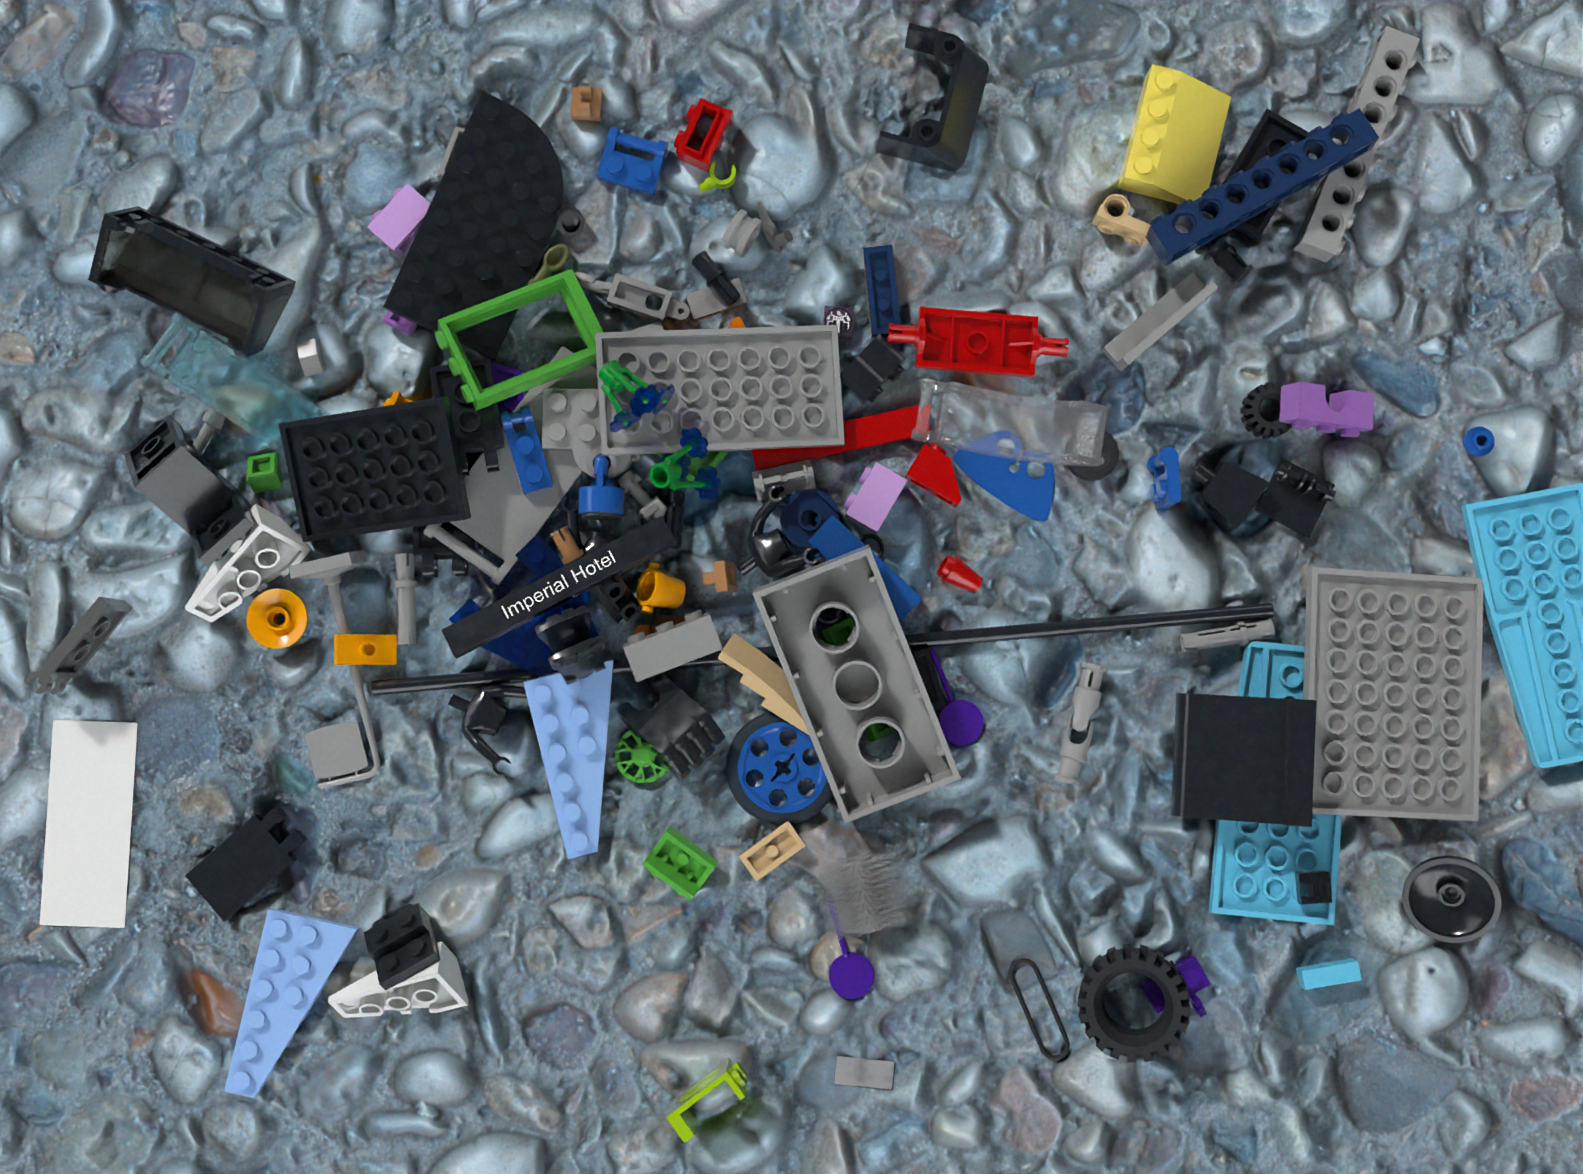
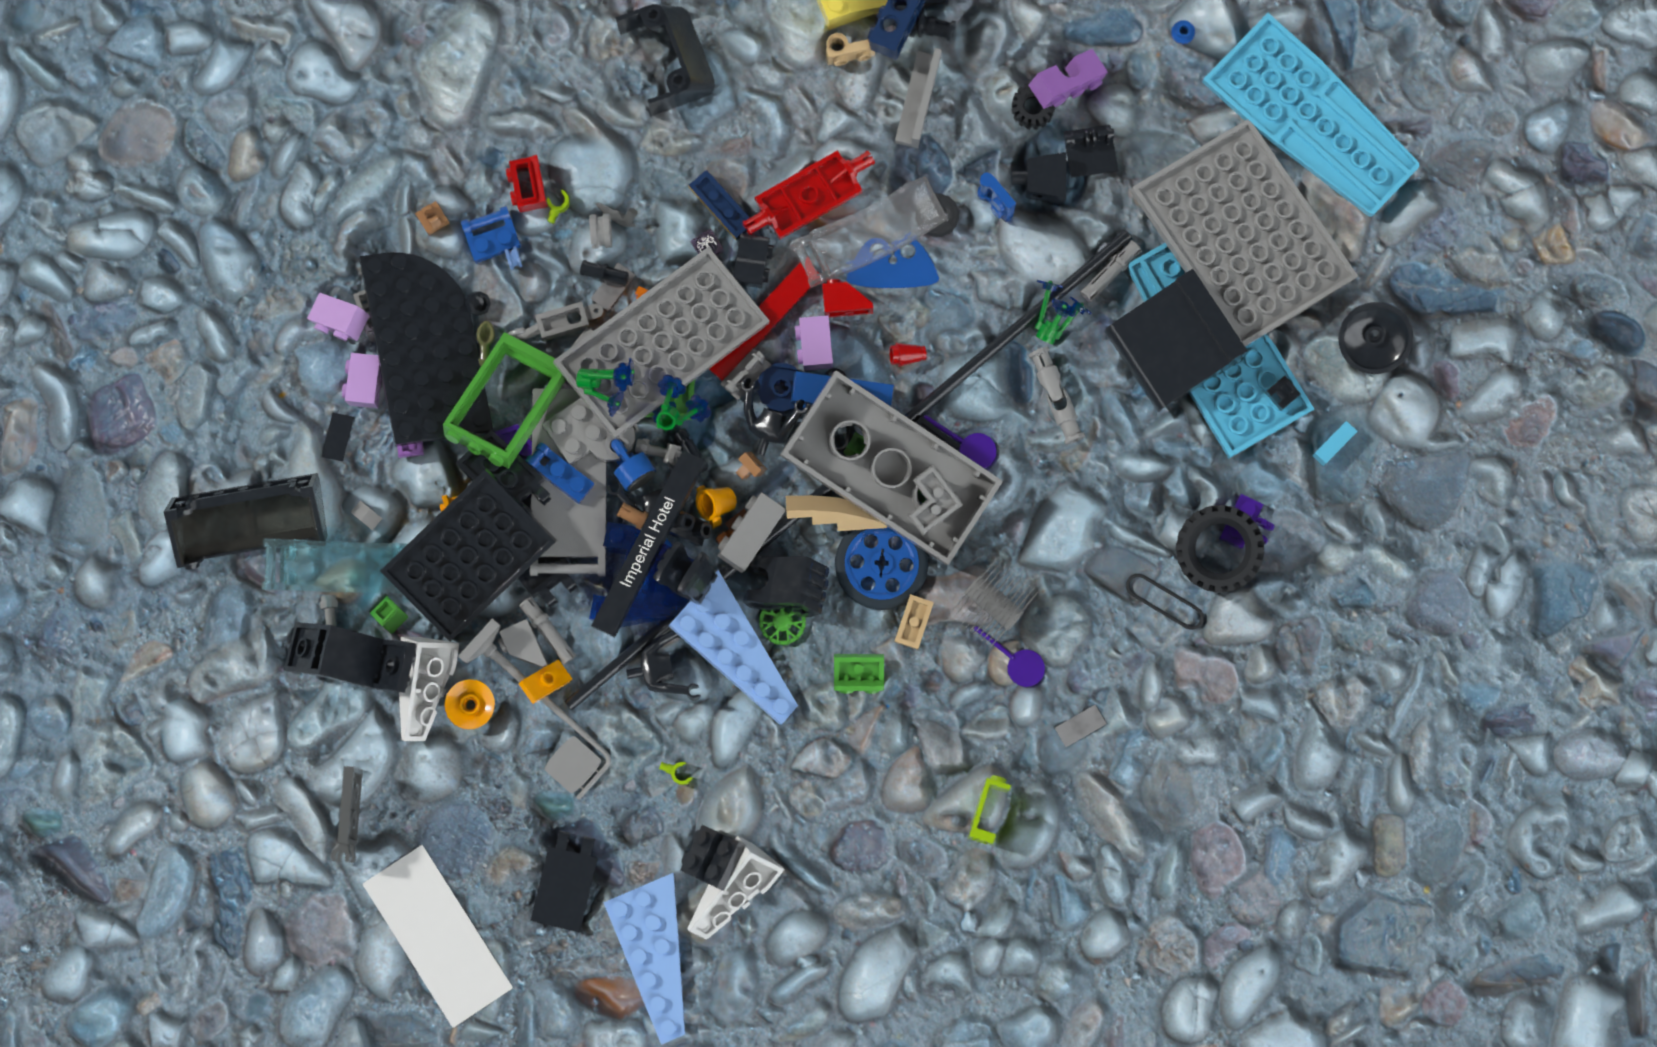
camera: 35 degrees left, 5 degrees down
none -> lavender brick [307,293,370,341]
none -> black sticker [322,413,354,462]
none -> light grey slope [498,619,548,668]
none -> medium blue bush [504,246,523,270]
none -> lime piece [659,762,693,785]
none -> light grey tile [908,465,963,535]
none -> plant [1035,280,1092,345]

